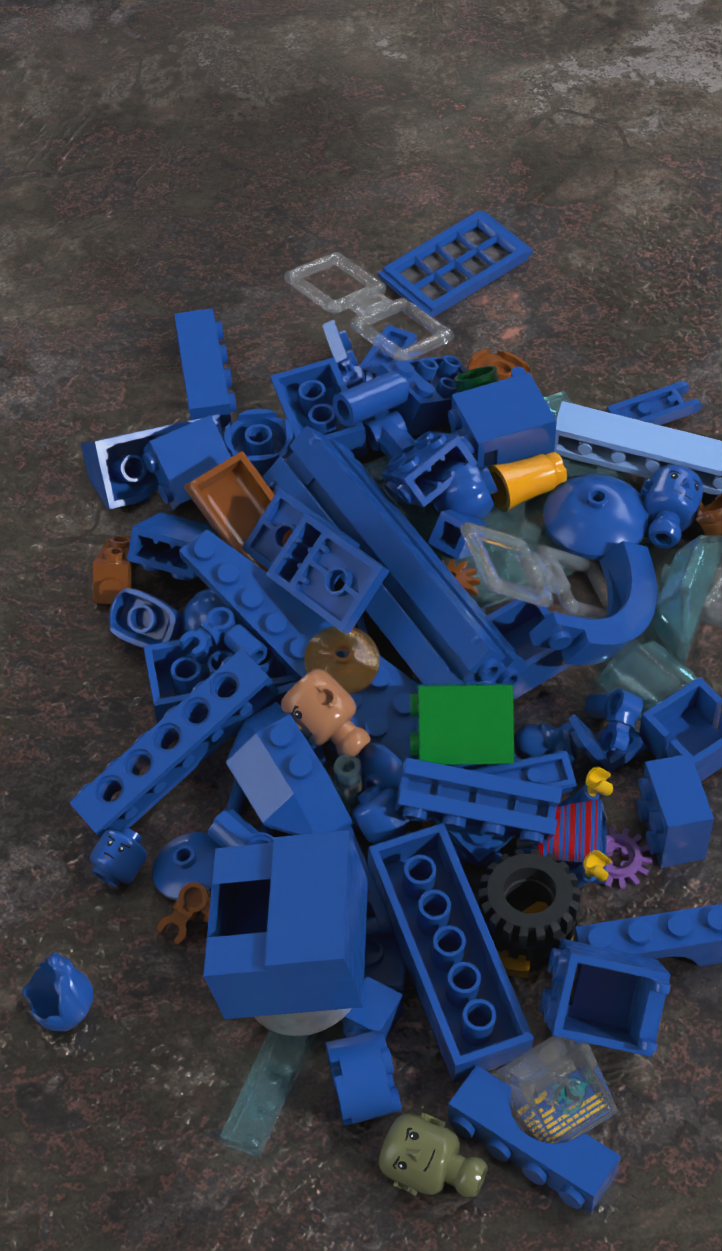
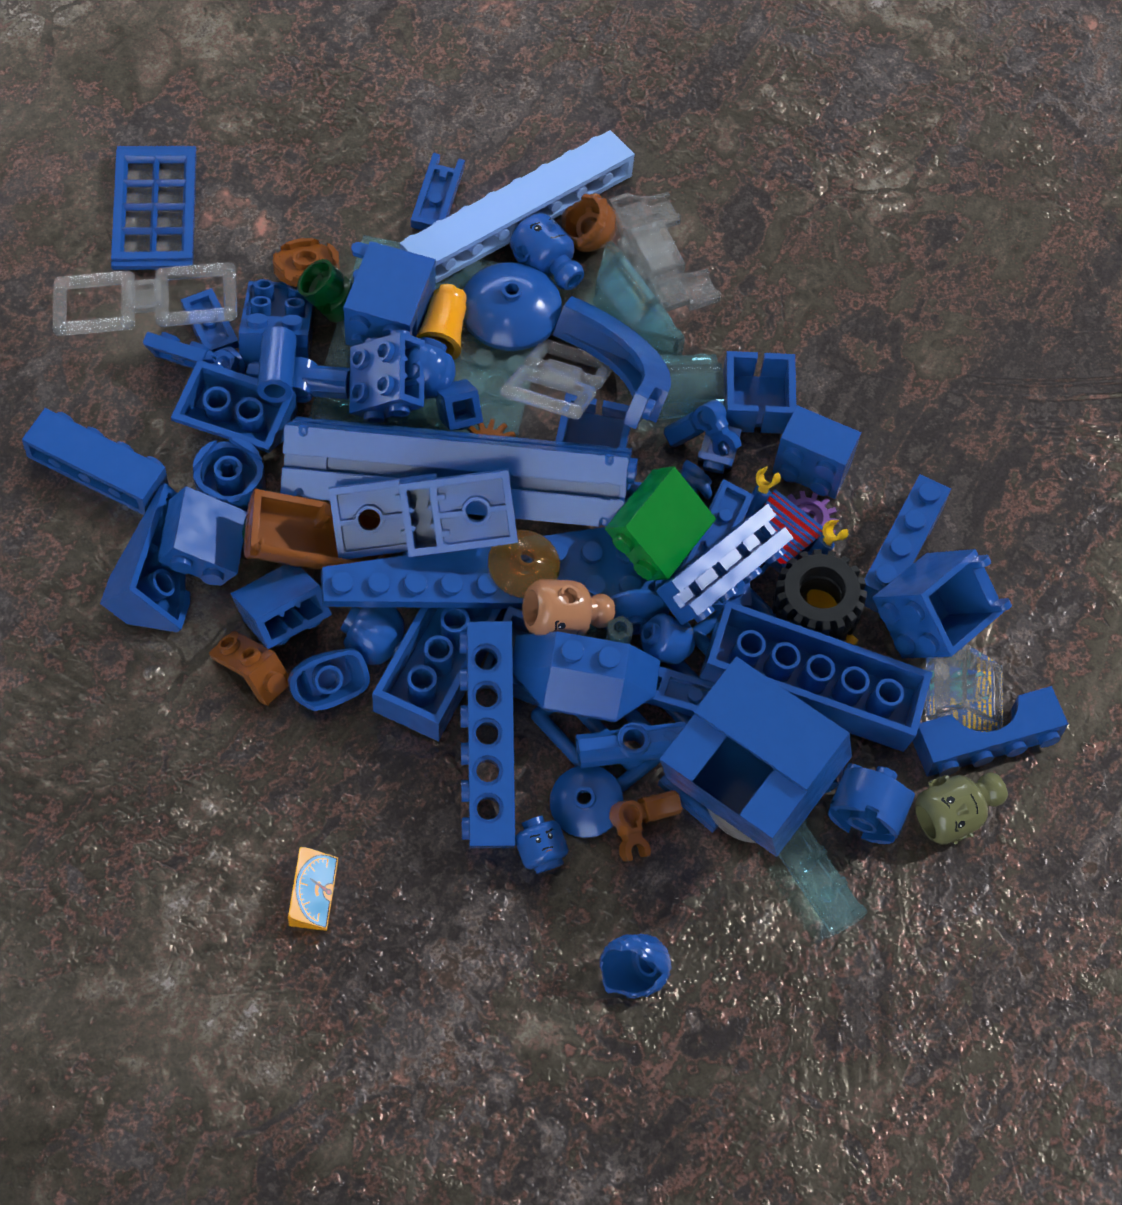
camera: 60 degrees left, 10 degrees up
blue bar [179,607,267,665] -> none

